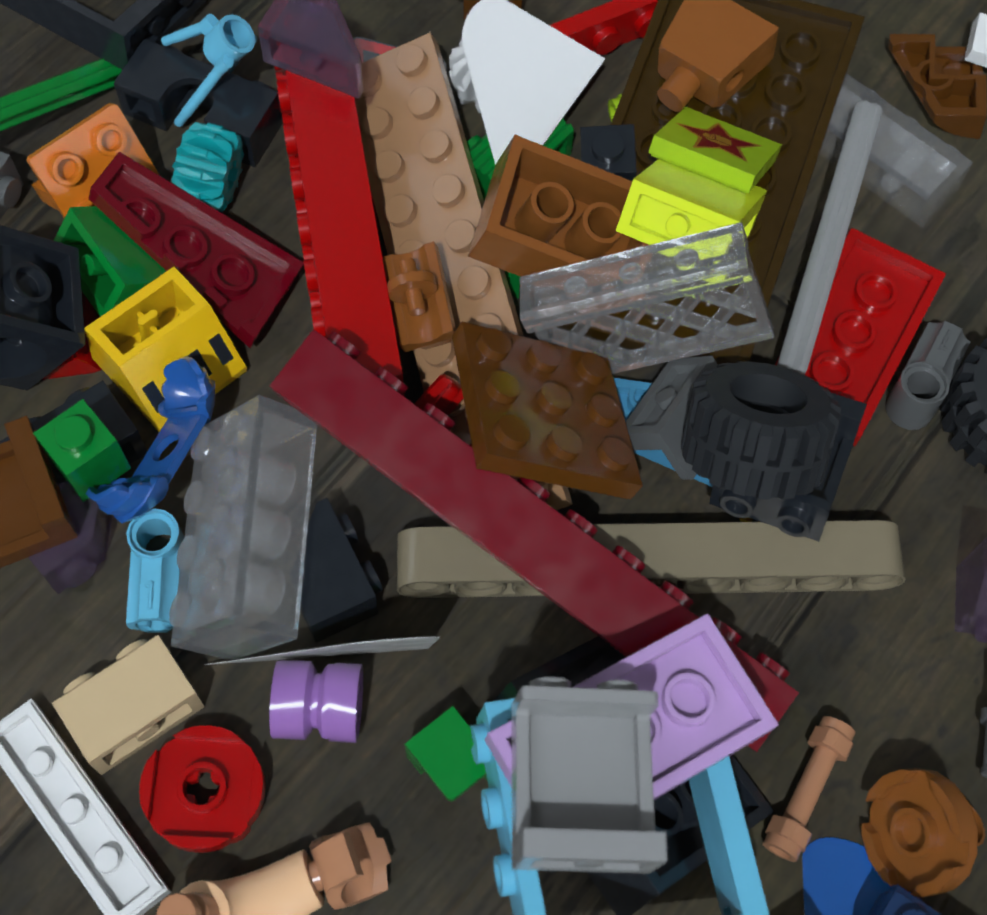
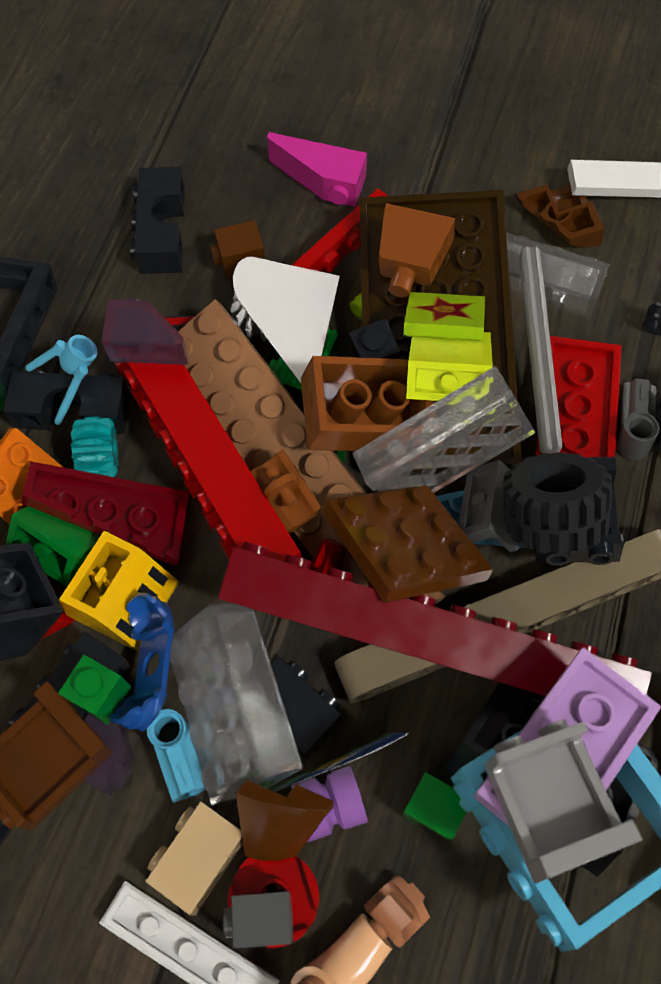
camera: 15 degrees left, 0 degrees up
none -> dark grey brick [224,892,294,948]
none -> reddish brown slope [236,780,334,861]

